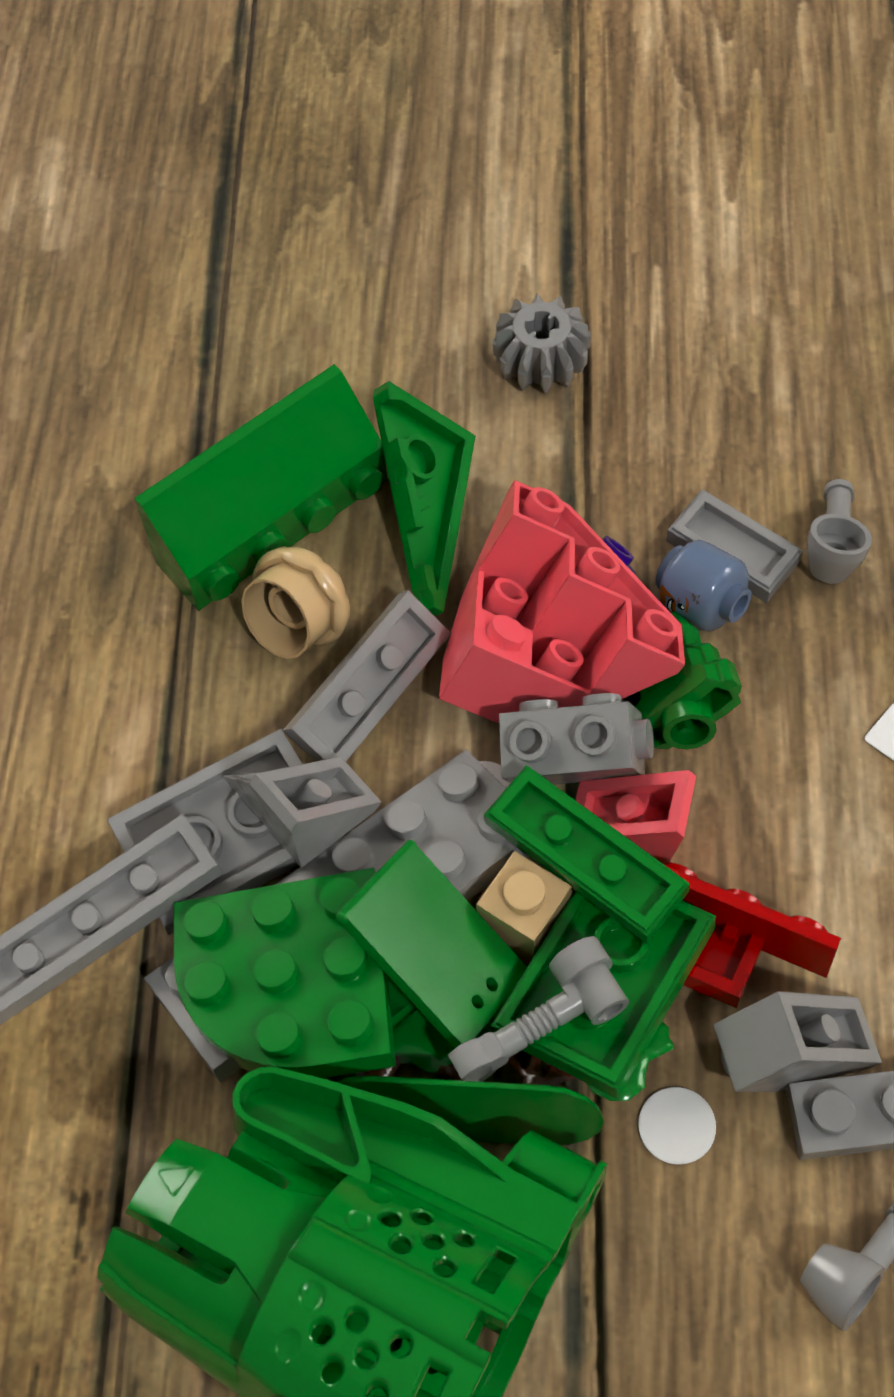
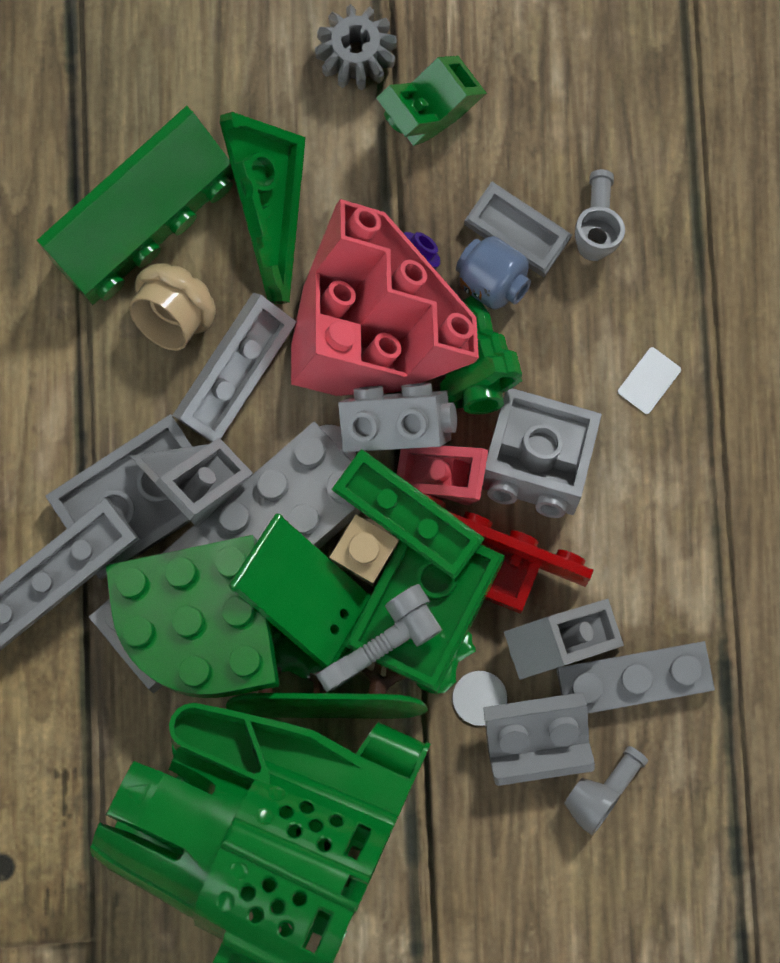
camera: 10 degrees left, 20 degrees up
none -> green brick [376,56,487,146]
none -> light grey plate [482,388,602,518]
none -> light grey bracket [483,692,595,786]

